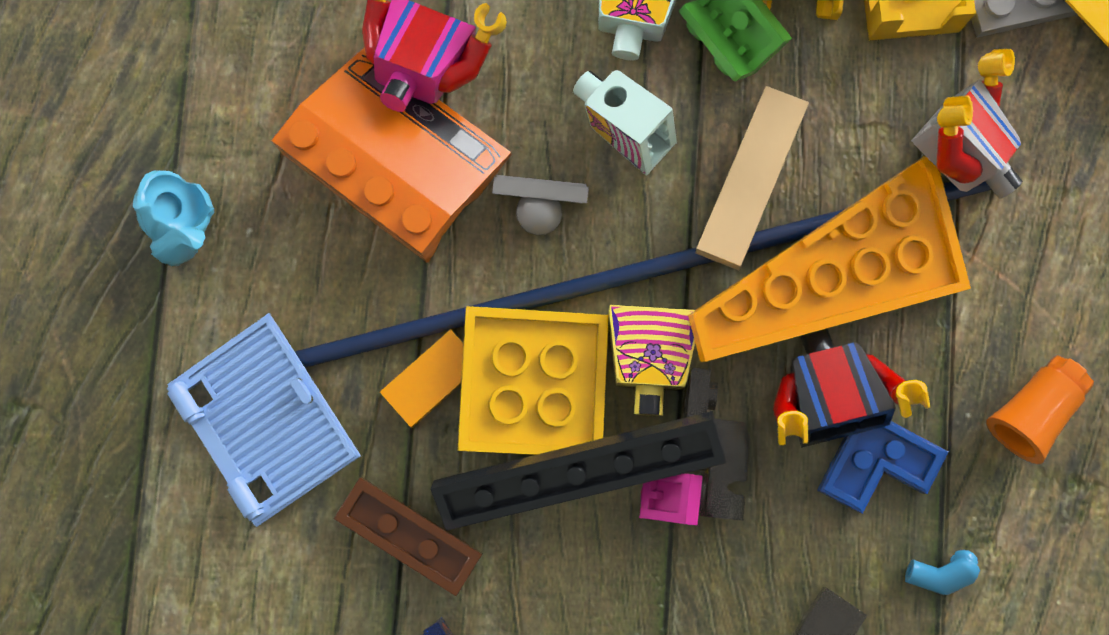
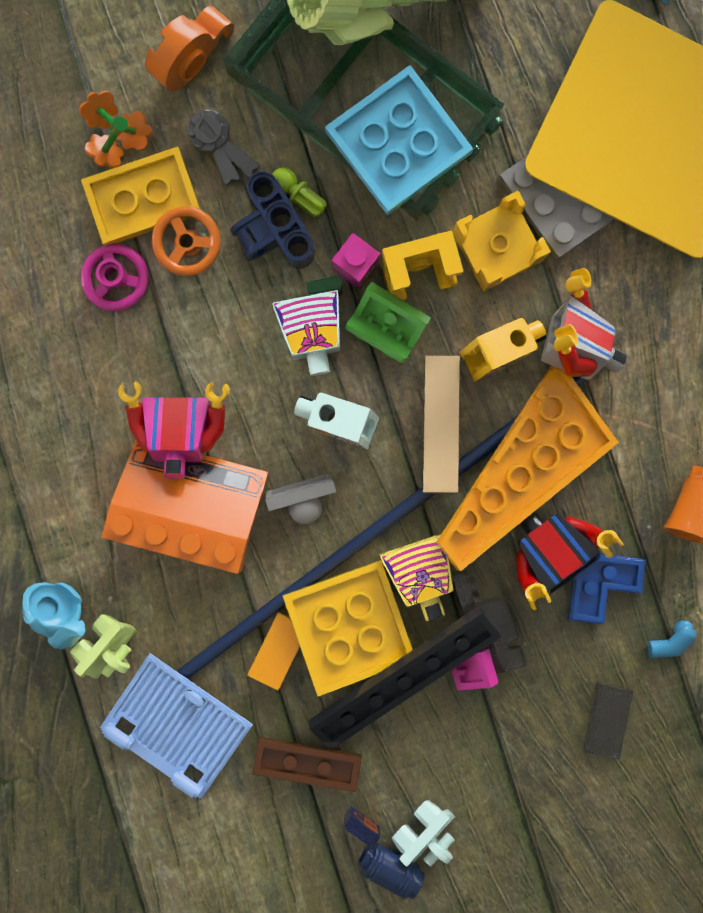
camera: 25 degrees left, 5 degrees up
none -> yellowish green hips [70,614,137,679]
none -> yellow torso [459,318,547,382]

